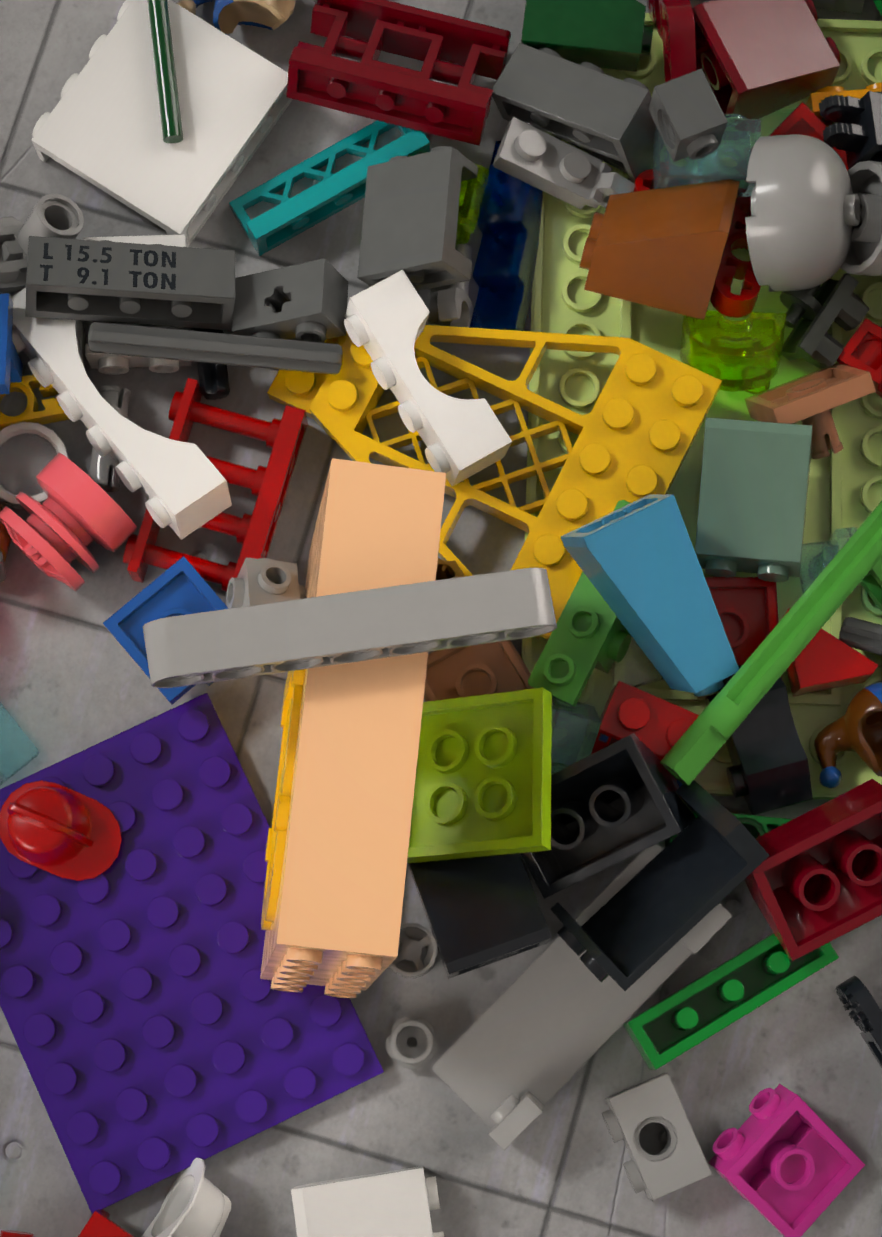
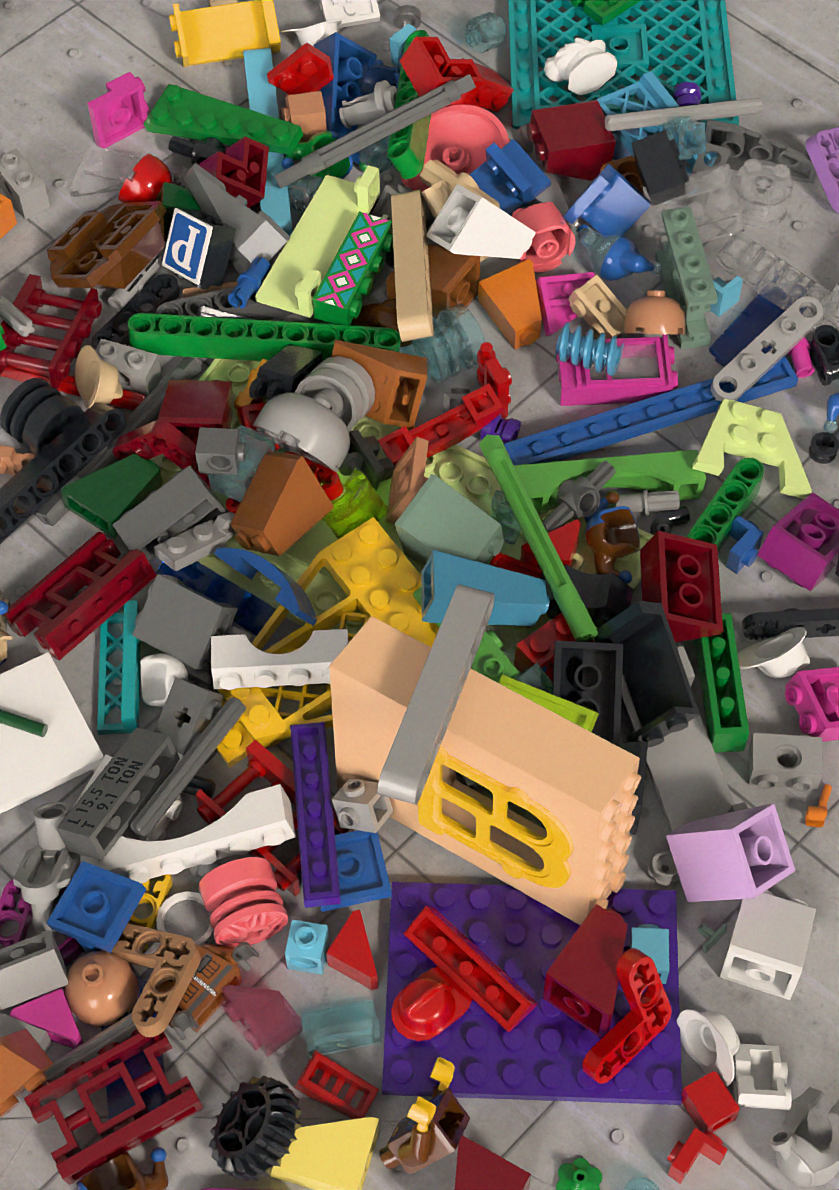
camera: 60 degrees left, 20 degrees down
none -> white hair [140,653,188,707]
none -> blue slope [214,548,317,626]
none -> medium azure brick [285,920,330,975]
none -> dark purple tile [290,722,341,908]
none -> red slope [326,909,378,990]
none -> red slope [403,906,538,1032]
none -> dark red slope [543,904,628,1039]
none -> red beam [582,948,672,1084]
none -> medium azure brick [629,924,669,984]
none -> lavender slope [666,803,796,902]
none -> sand green piece [697,923,727,953]
none -> white piece [737,627,810,678]
none -> orange hand [805,784,832,828]

